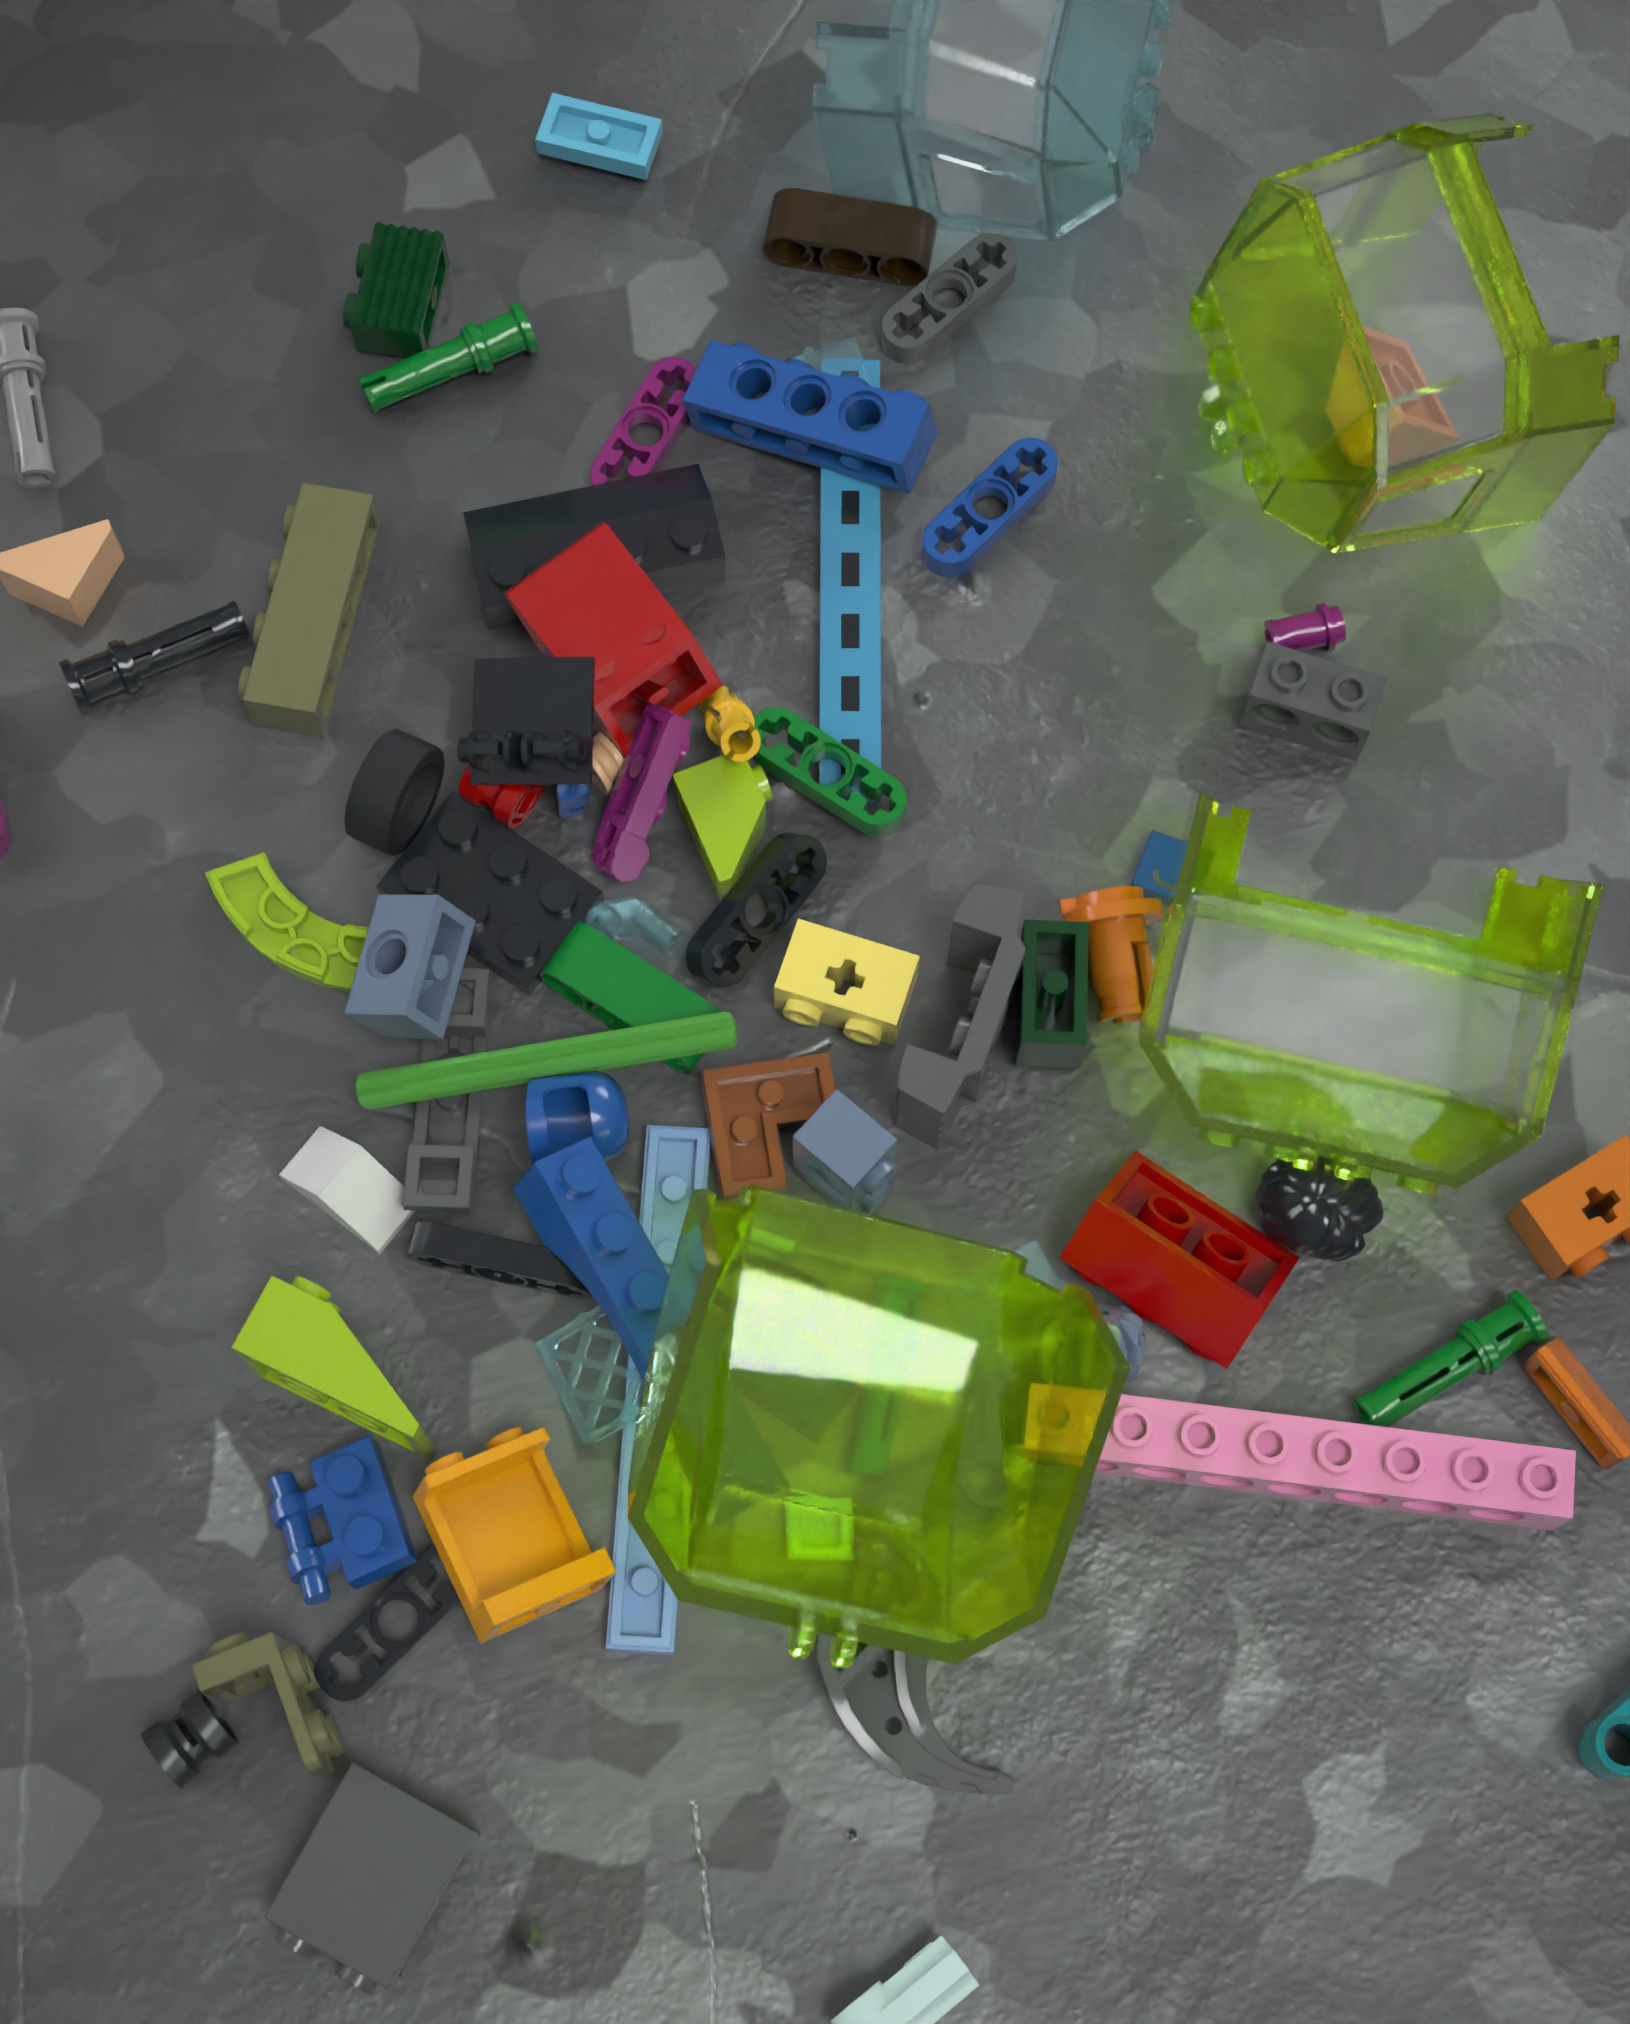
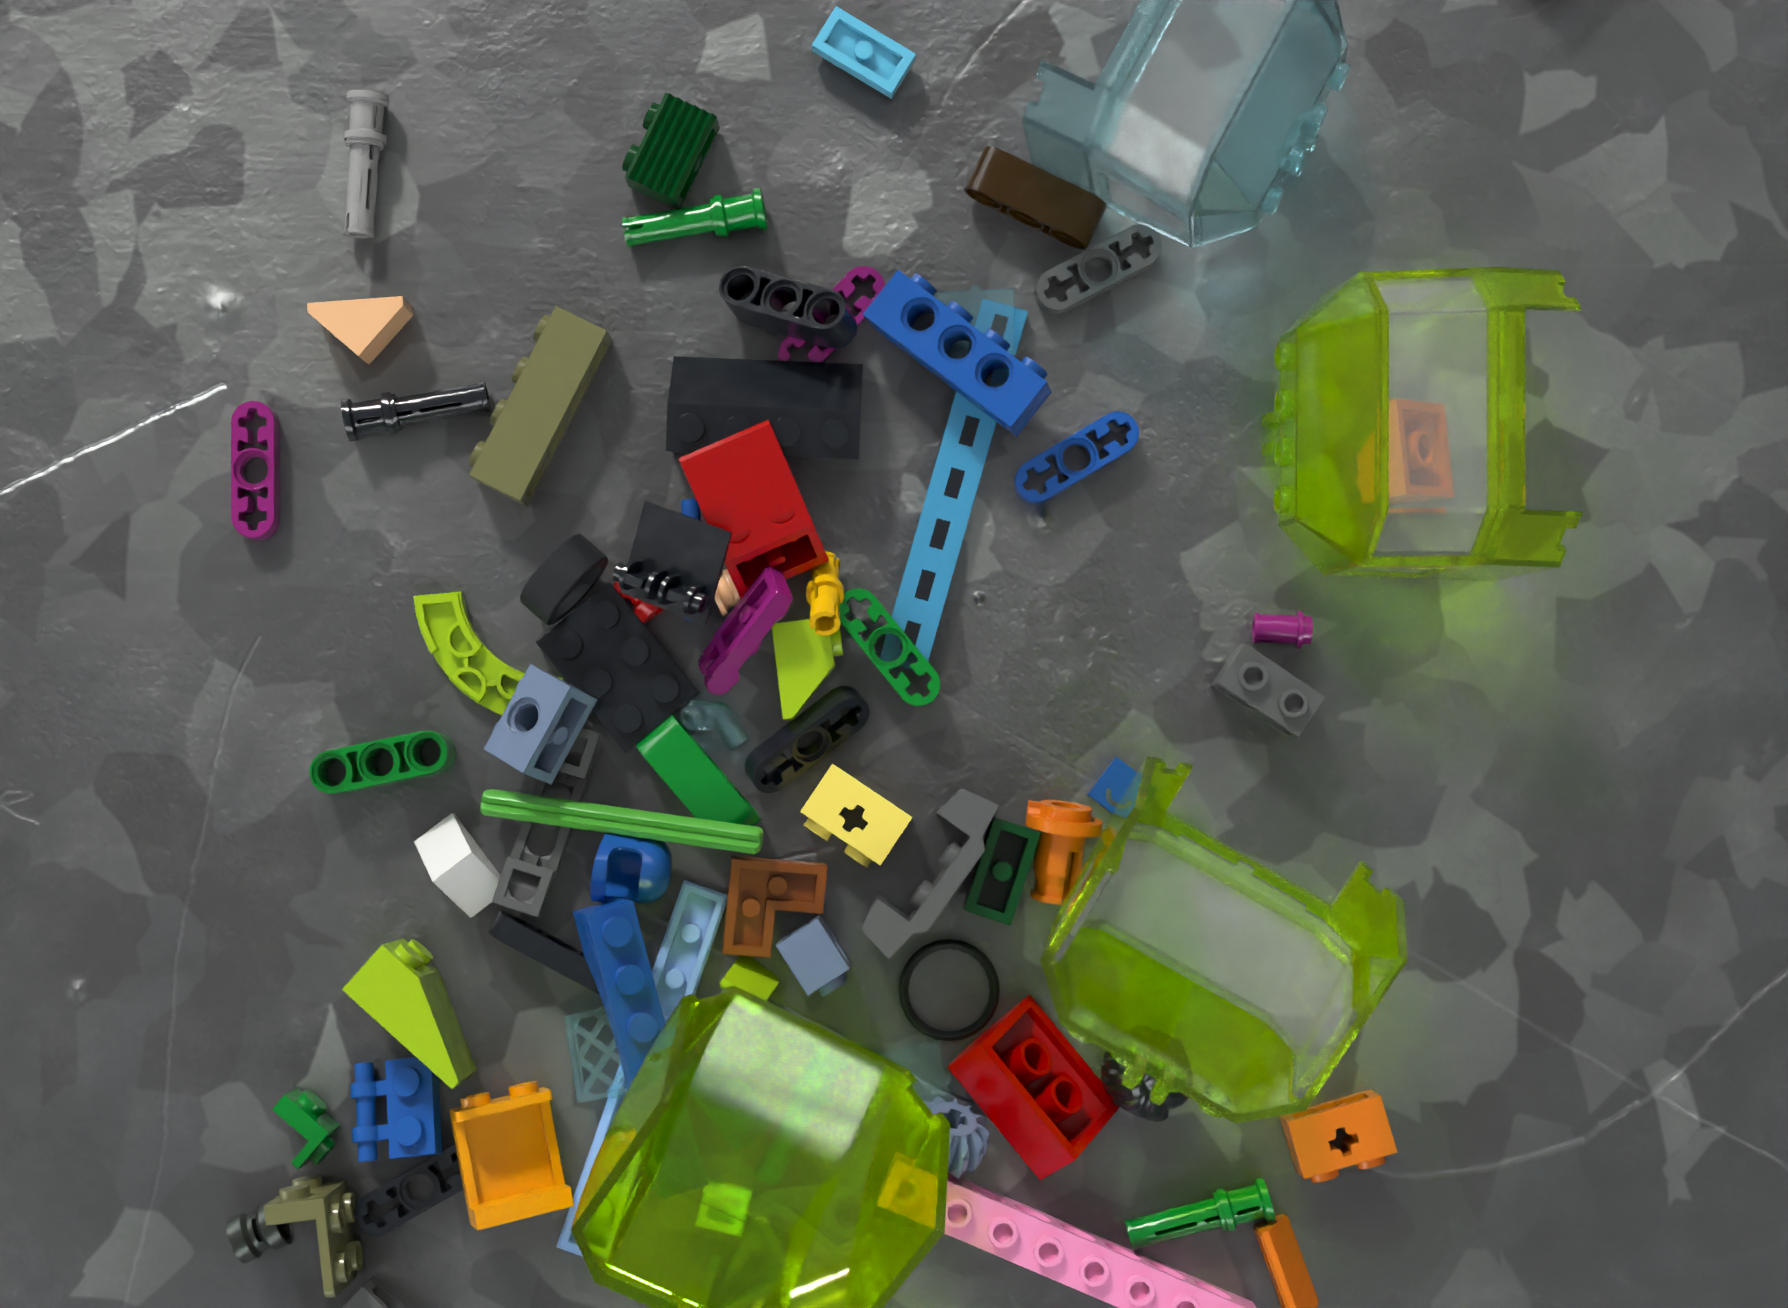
camera: 15 degrees right, 15 degrees up
none -> green bracket [272,1088,341,1169]
none -> green beam [309,731,456,793]
none -> black beam [719,266,858,348]
none -> black tyre [898,939,1000,1041]

